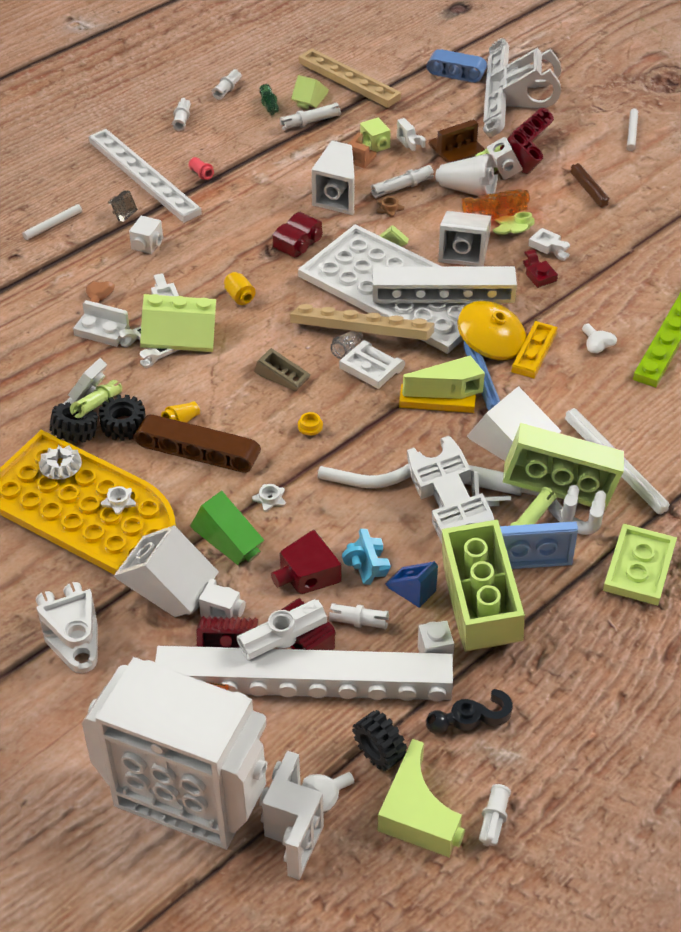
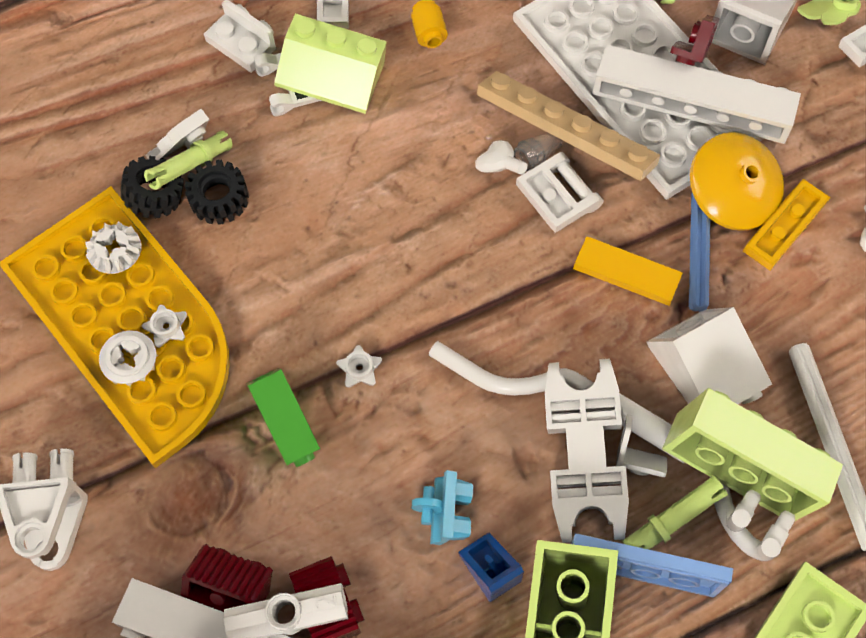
camera: 20 degrees right, 20 degrees up
white slope [114,525,219,617] -> none
reddish brown beam [134,414,261,473] -> none
yellow cone [161,401,200,423] -> none
white brick [199,578,246,619] -> none
dark tan slope [254,348,311,391] -> none
dark red torso [271,530,342,594] -> none
yellow plate [298,412,323,436] -> none
white pin [329,603,389,629] -> none
yellowish green slope [402,355,485,399] -> none
dark red plate [523,249,558,288] -> none
none -> white gear [99,330,158,387]
none -> white rock [475,140,527,175]
none -> dark red bracket [670,15,720,66]

